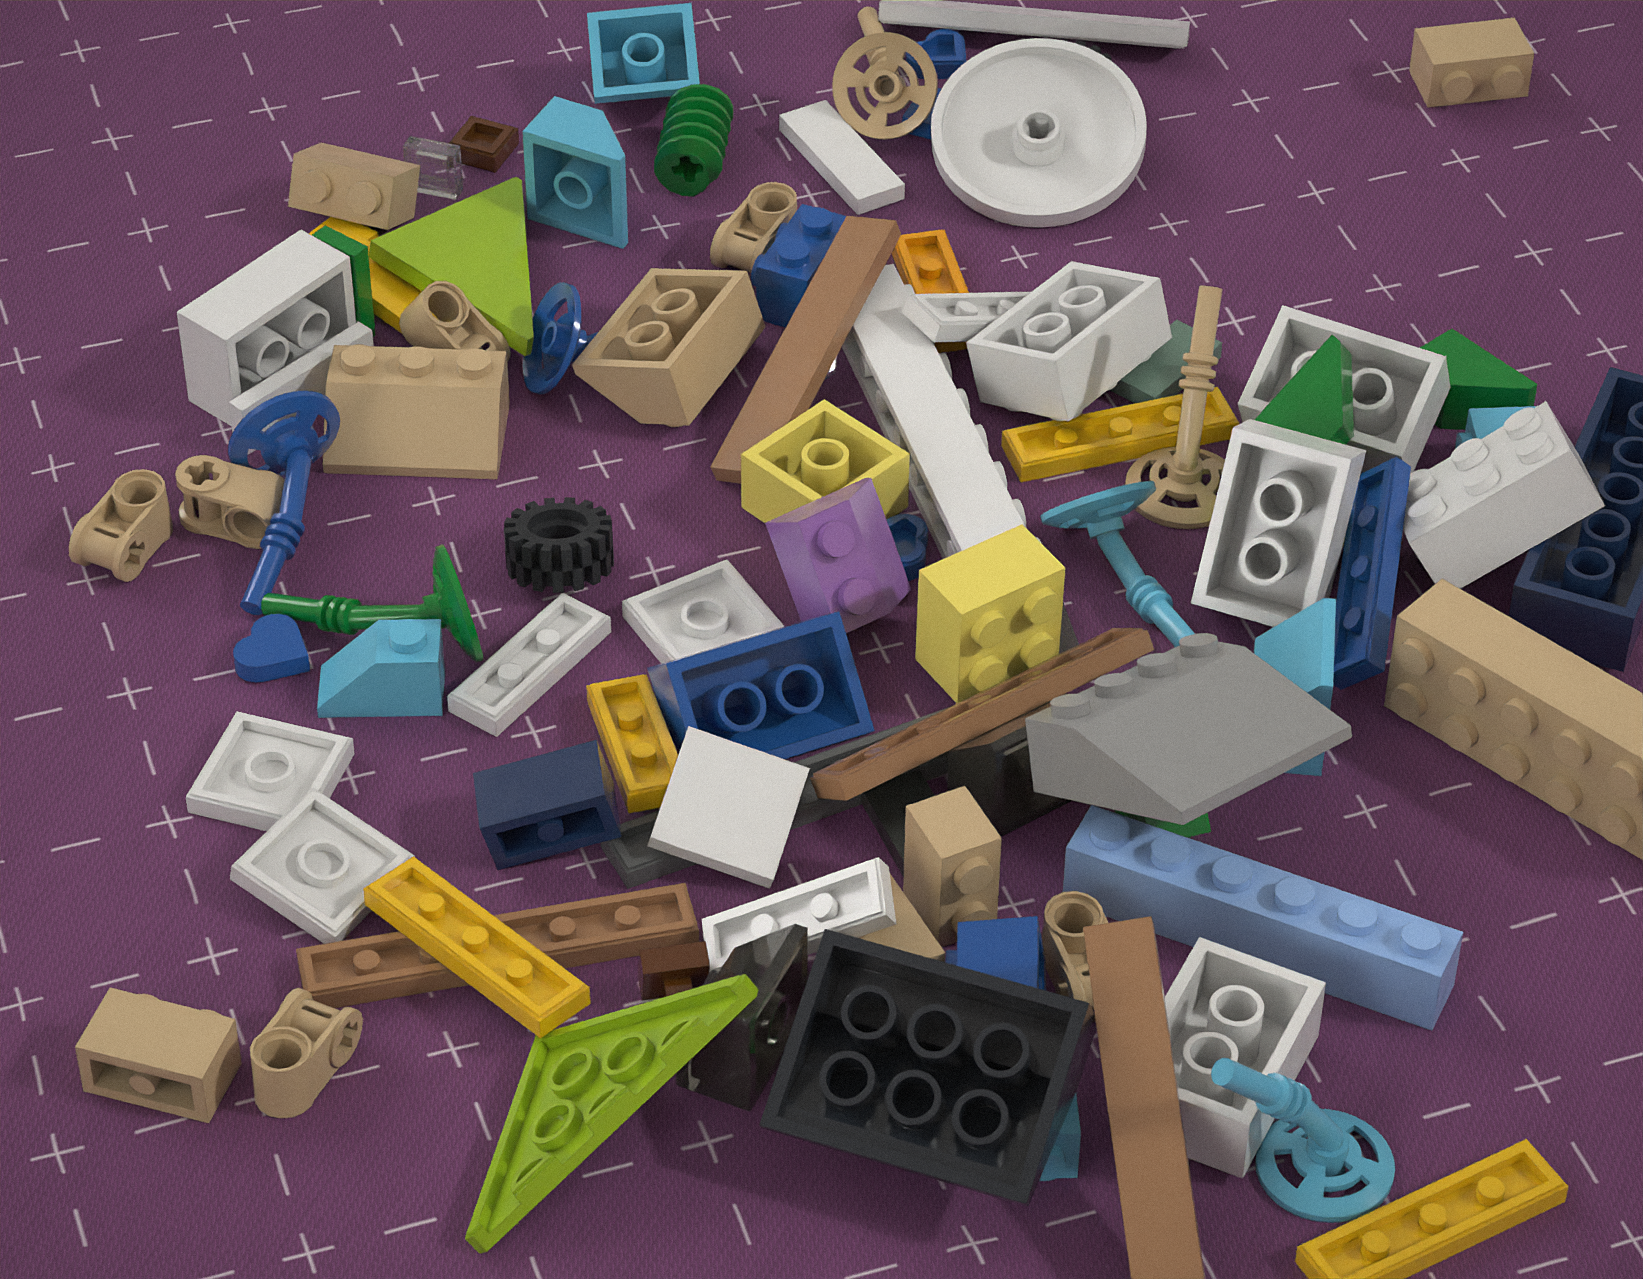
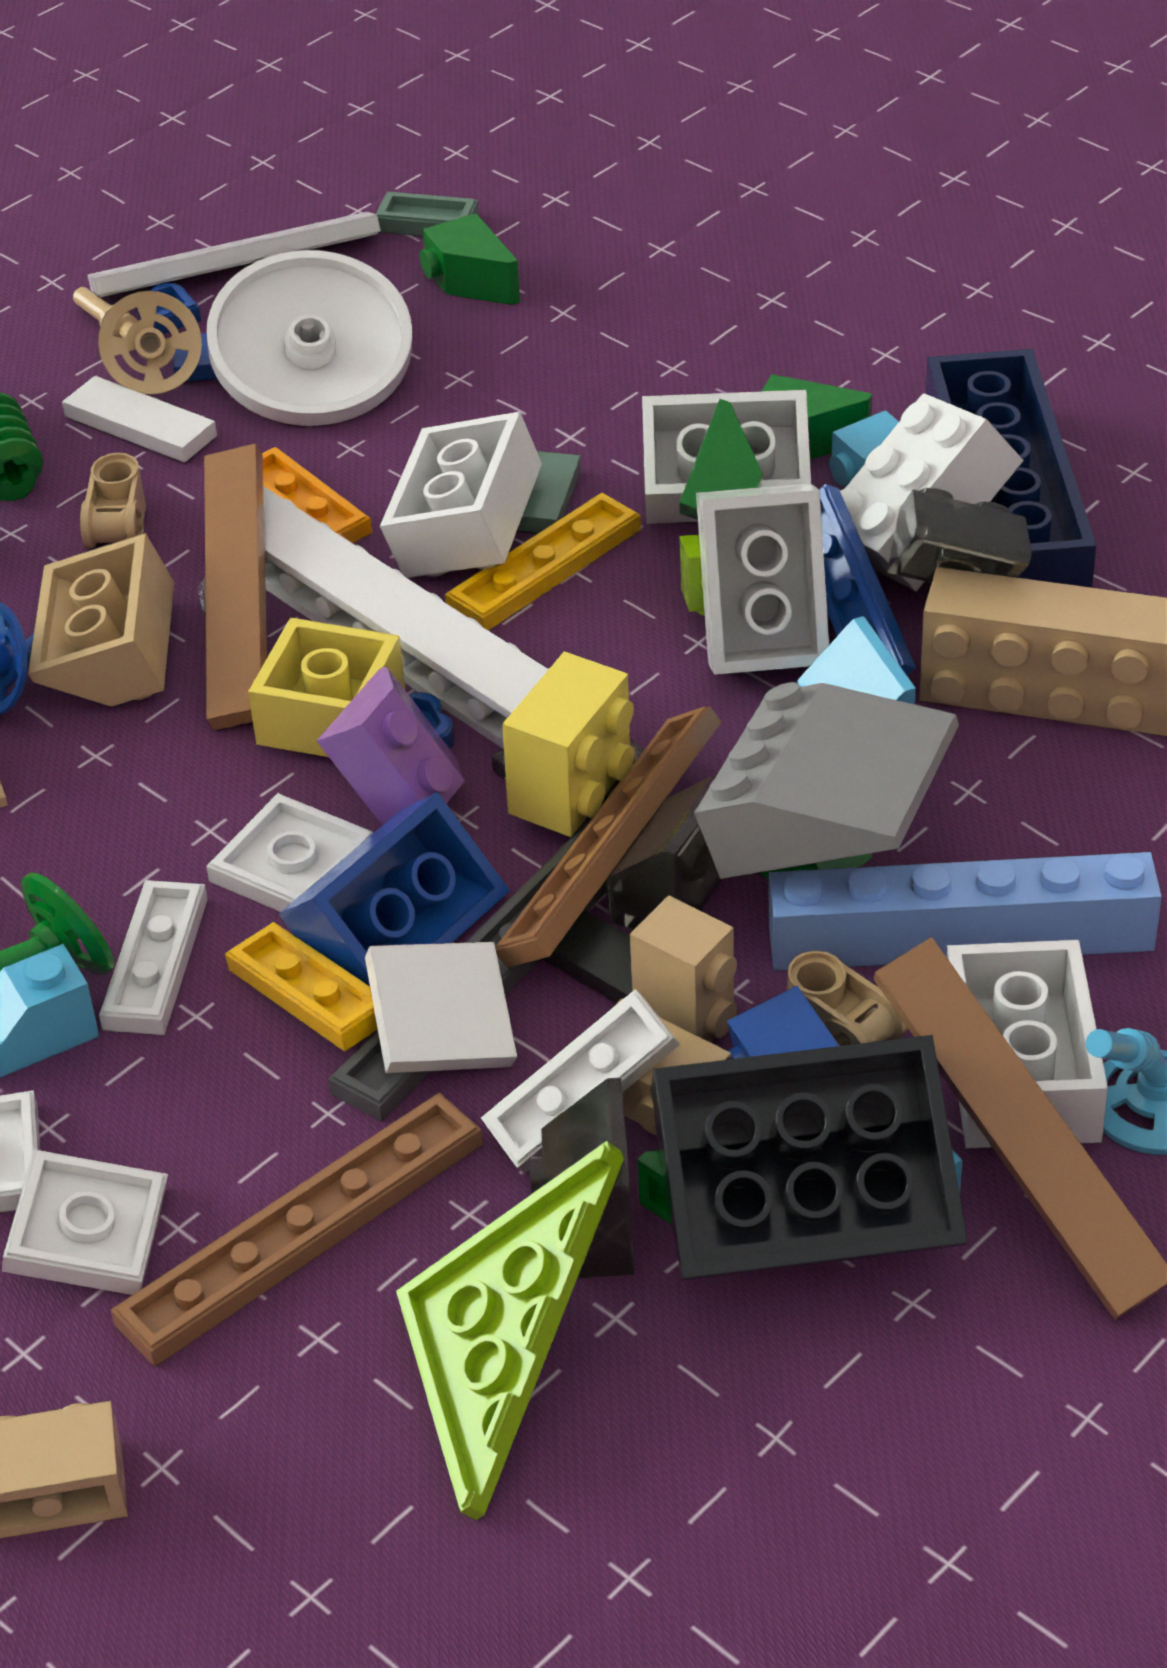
camera: 25 degrees left, 0 degrees up
tan piece [250,988,363,1118] -> none
yellow tile [363,856,591,1038] -> none
dark blue brick [473,740,622,870] -> none
black tyre [504,497,614,593] -> none
reddish brown tile [638,941,710,1001] -> none
blue brick [751,204,846,328] -> none
white tile [902,292,1031,342] -> none
medium azure dish [1040,481,1195,647] -> none
tan dish [1125,286,1225,529] -> none
tan brick [1409,18,1534,108] -> none
none -> sand green tile [376,191,479,236]
none -> green slope [419,213,520,305]
none -> clear smoke slope [887,488,1032,583]

